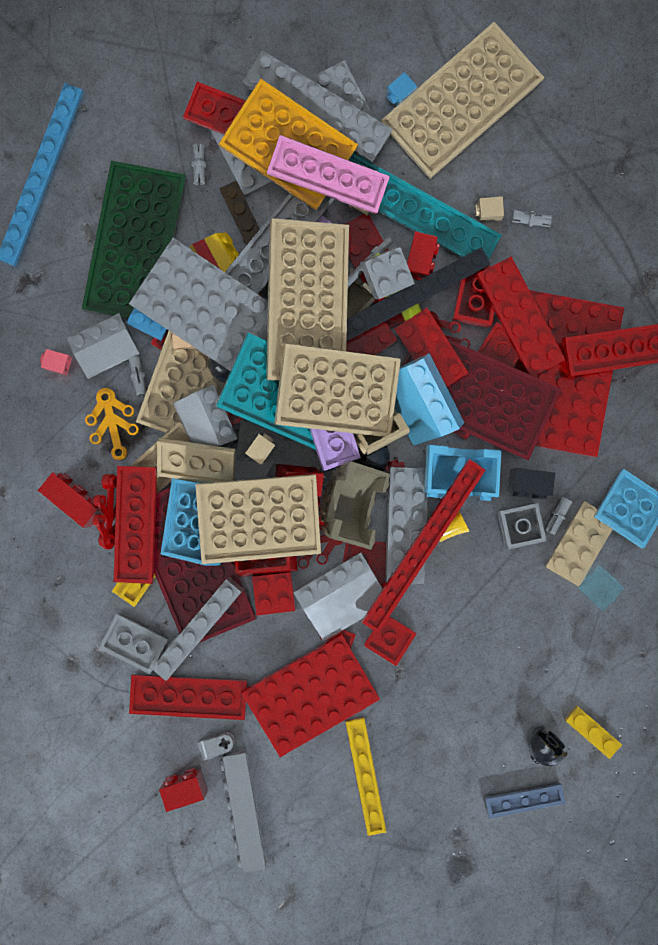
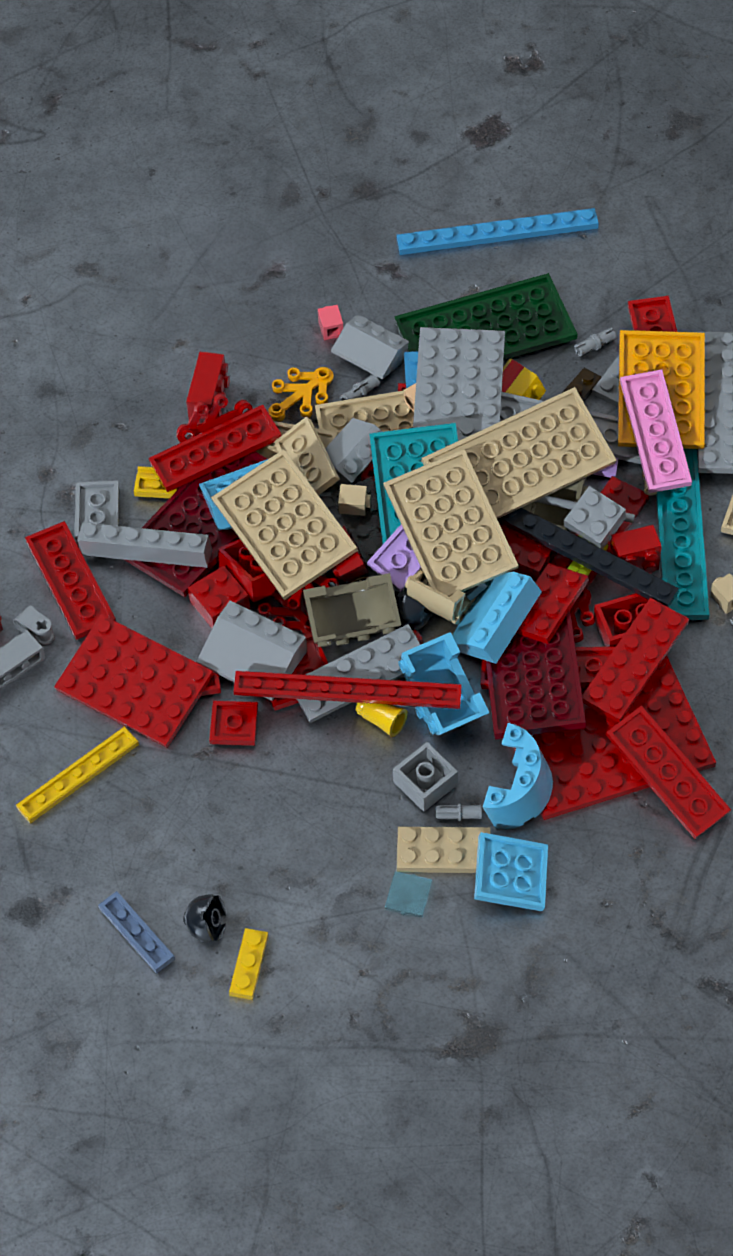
camera: 60 degrees right, 30 degrees down
black brick [508,468,555,500] -> none
none -> medium azure cylinder [483,723,553,829]

